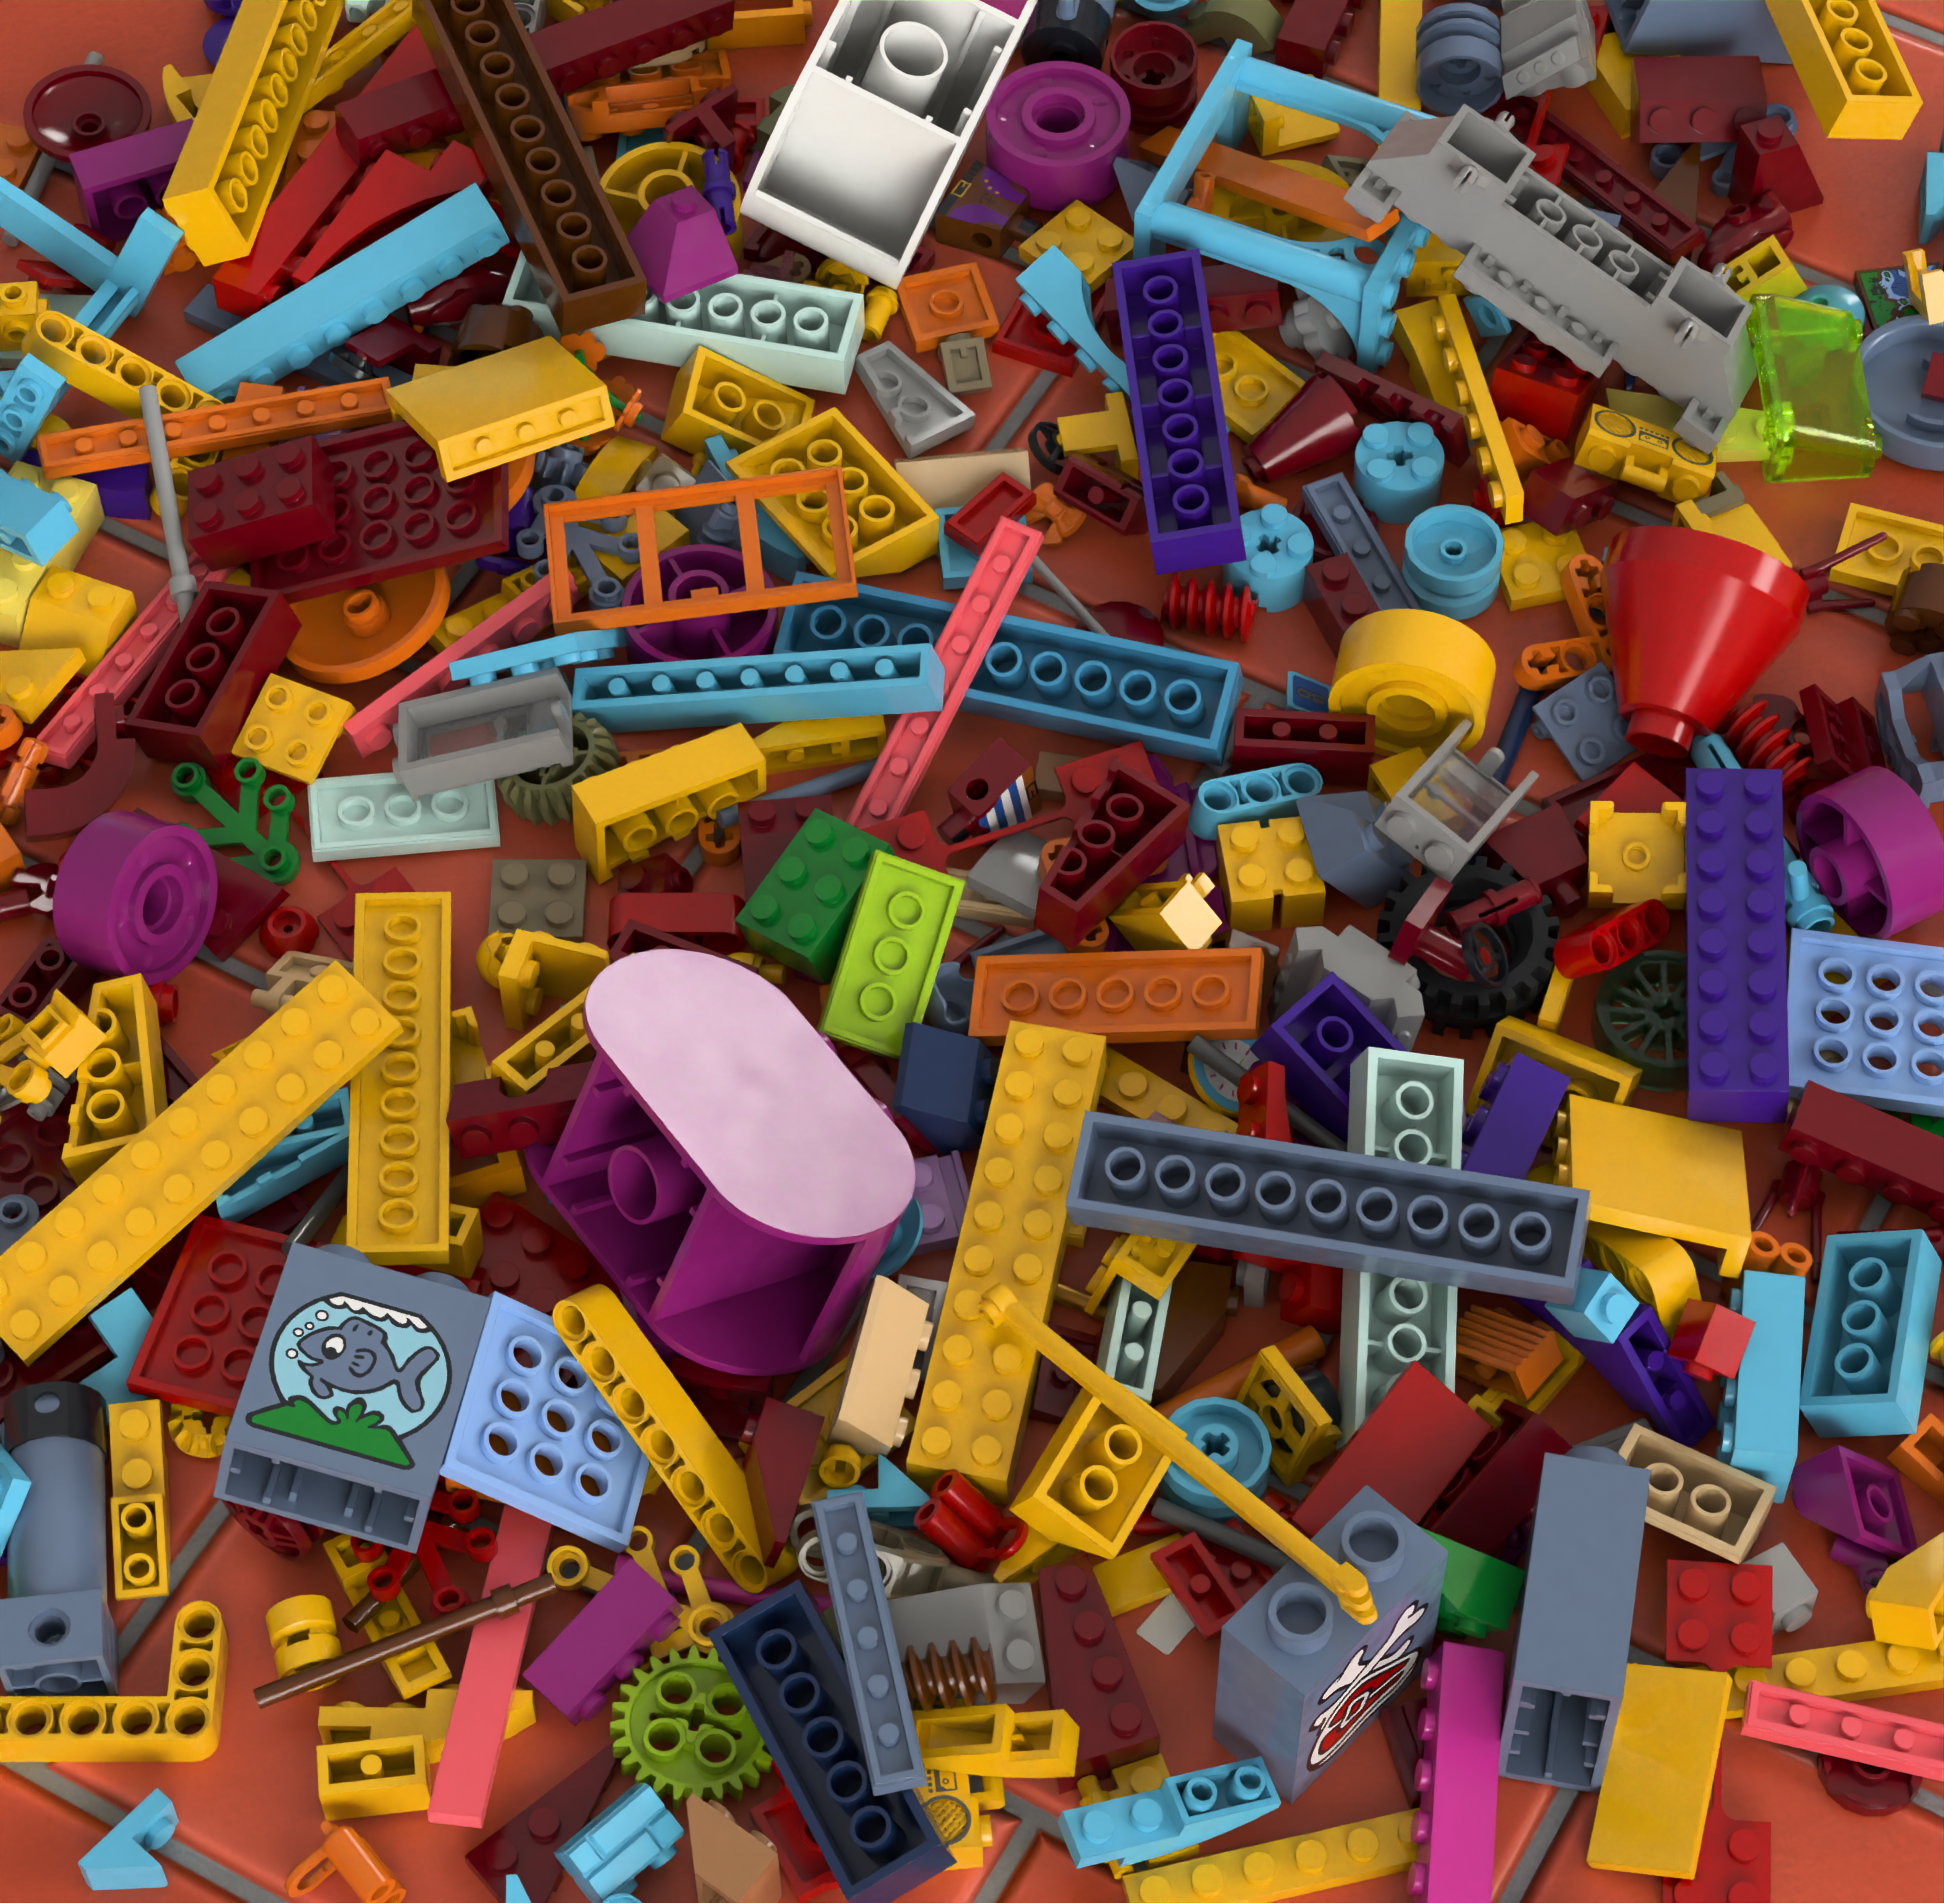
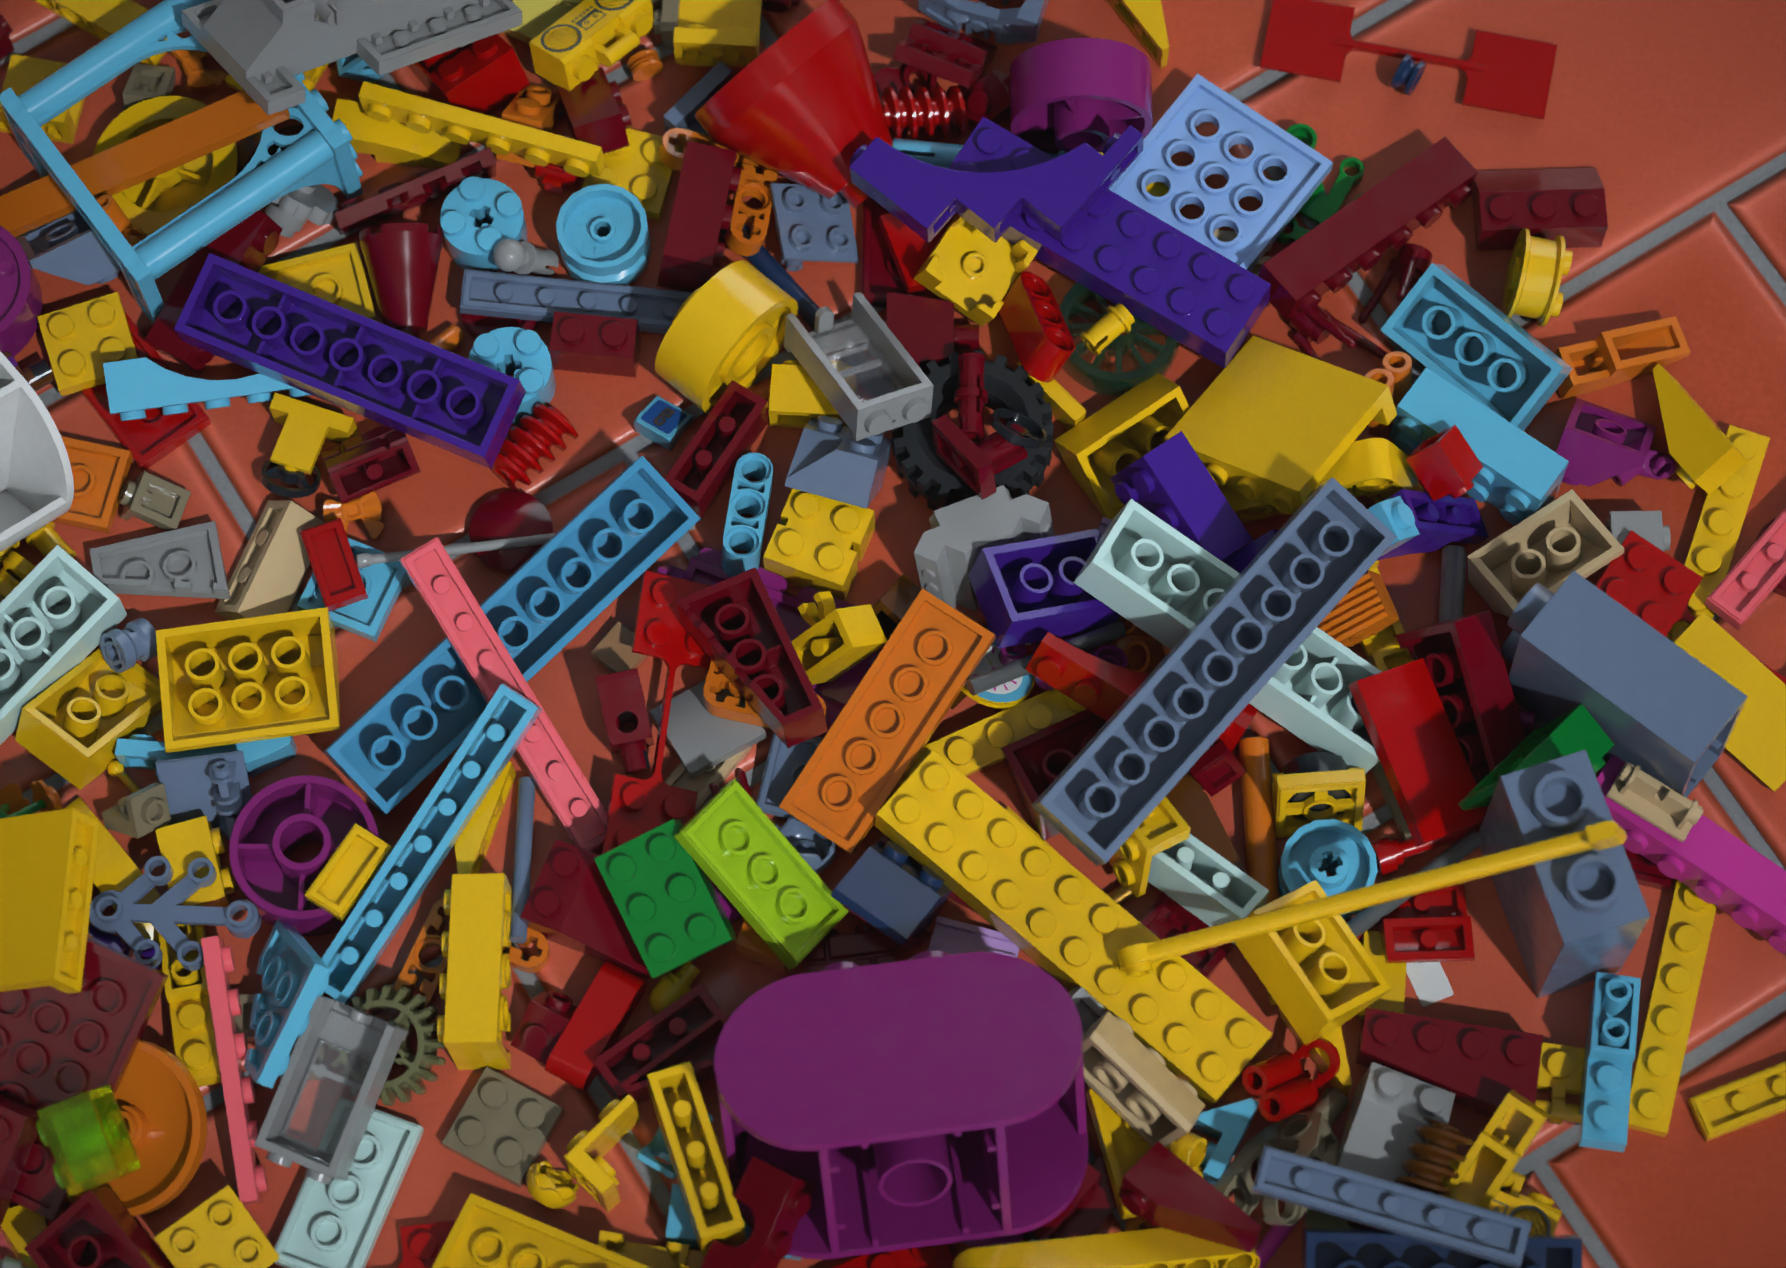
camera: 60 degrees left, 15 degrees up
orange door [542,466,858,636] -> none
none -> clear neon green brick [36,1084,142,1197]
none -> sand blue wheel [100,618,158,673]
none -> yellow tile [305,823,393,922]
none -> light grey pin [493,239,559,276]
none -> orange piece [627,49,663,81]
none -> dark red wedge [657,140,742,292]
none -> dark purple arch [849,125,1143,243]
none -> yellow pin [1080,303,1135,356]
none -> dark red tile [1189,741,1247,797]
none -> tan hinge [1606,761,1704,843]

